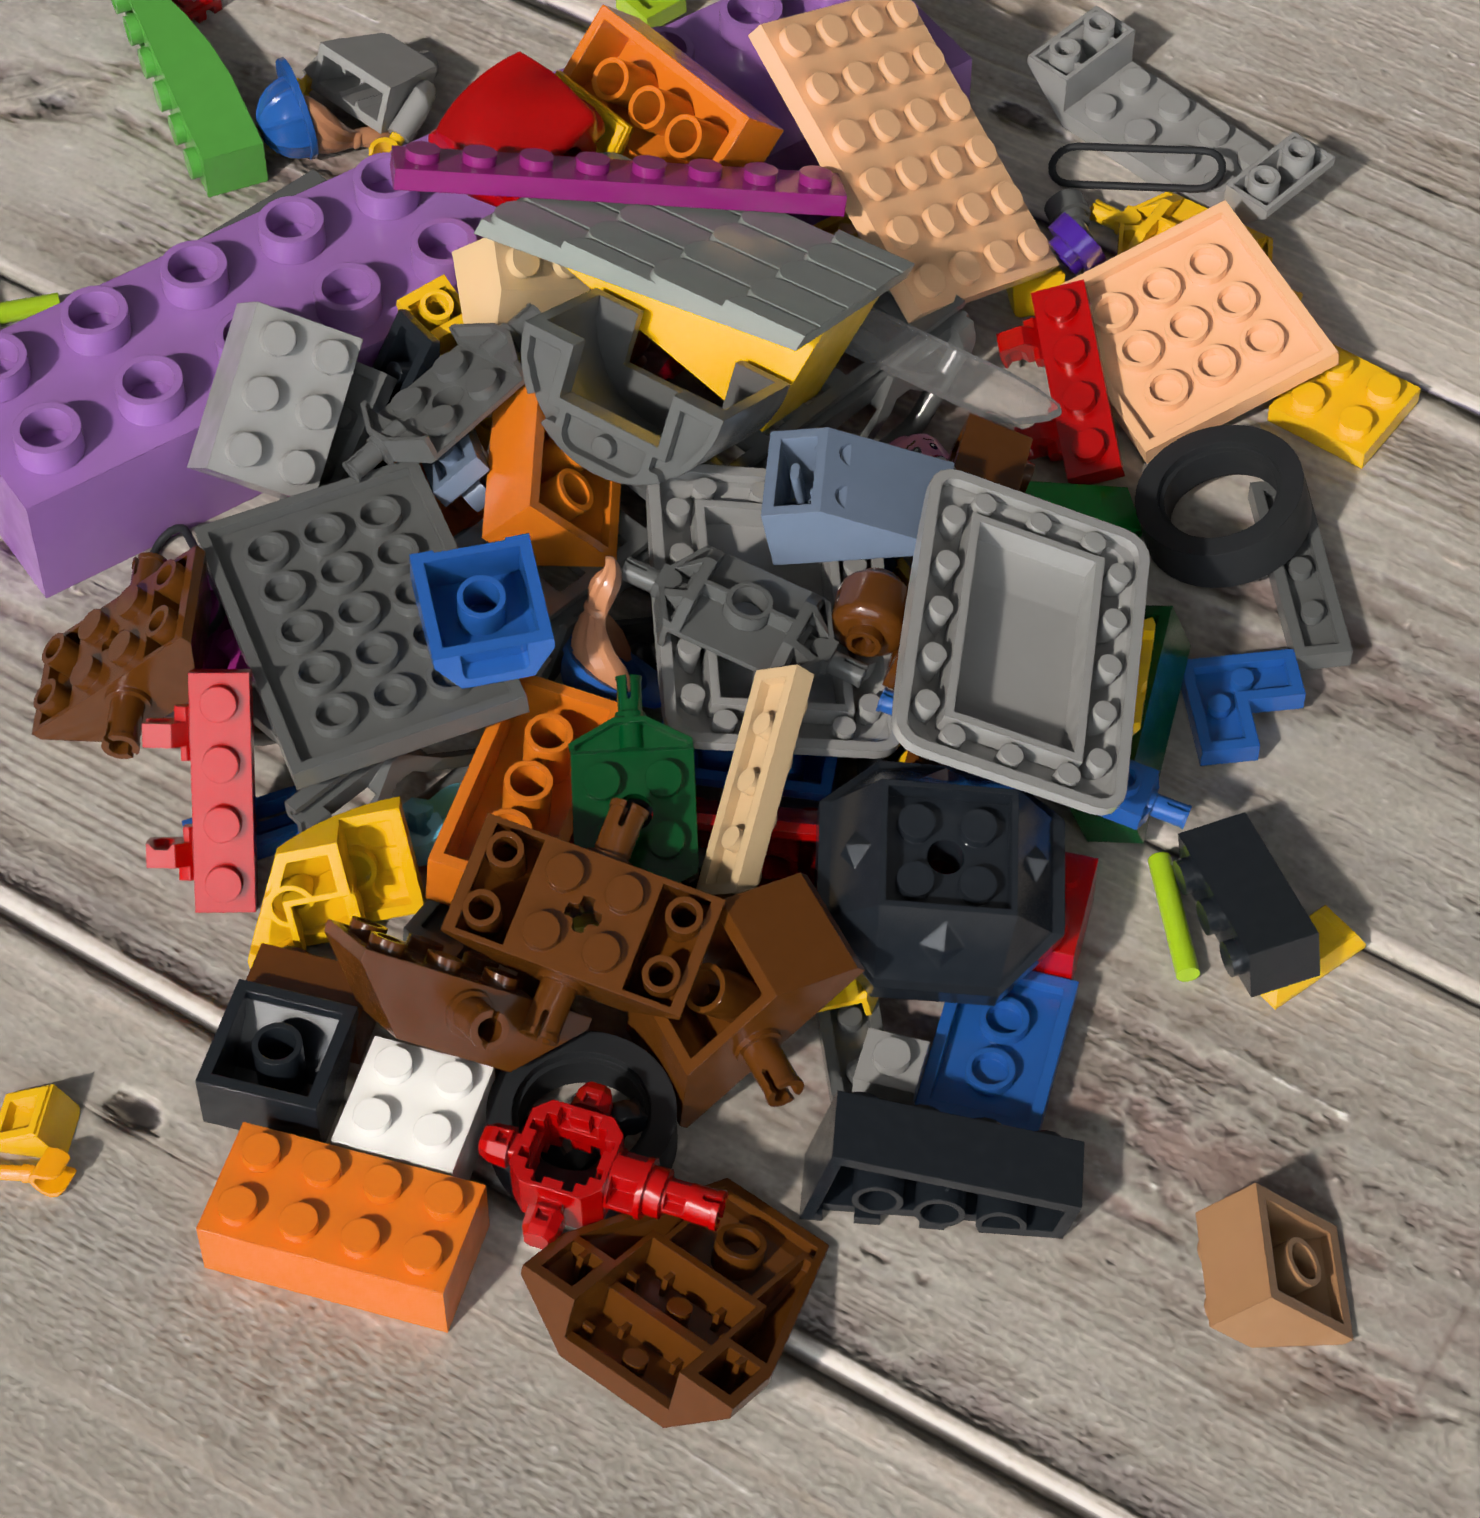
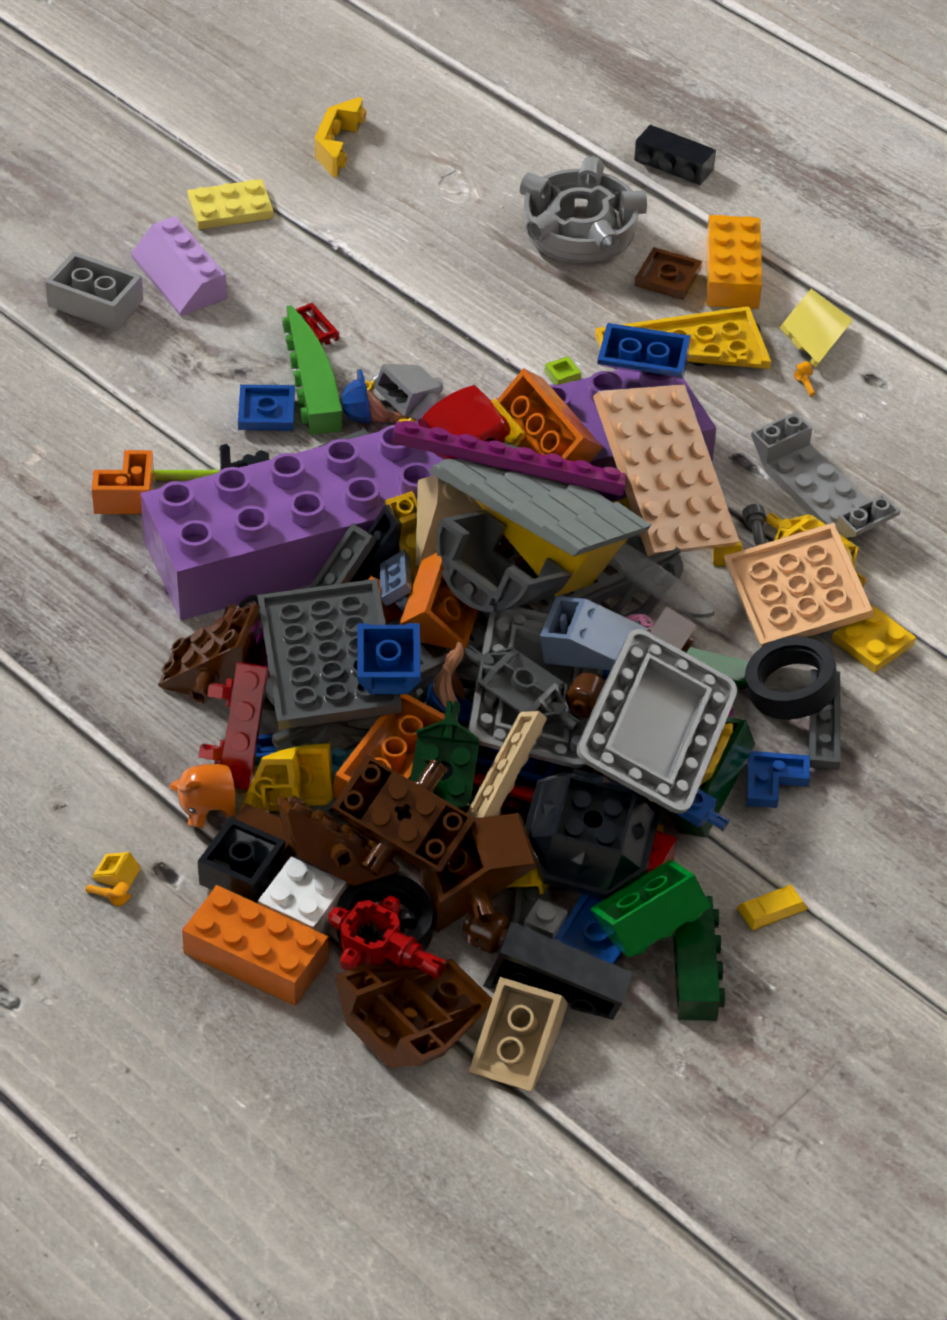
camera: 10 degrees right, 5 degrees down
light grey brick [187,301,363,499] -> none
dark grey plate [342,303,541,482] -> none
red hinge [996,279,1125,485] -> none
black piece [1048,142,1226,193] -> none
dark purple plate [1048,212,1107,275] -> none
lime piece [1148,852,1200,982] -> none
black brick [1173,812,1320,998] -> none
medium nougat slope [1195,1183,1354,1348] -> none
none -> orange piece [169,764,237,828]
none -> black piece [219,444,270,470]
none -> blue plate [238,384,295,431]
none -> reddish brown head [462,910,510,954]
none -> tan slope [469,977,568,1092]
none -> green slope [590,859,711,958]
none -> dark green brick [673,896,725,1021]

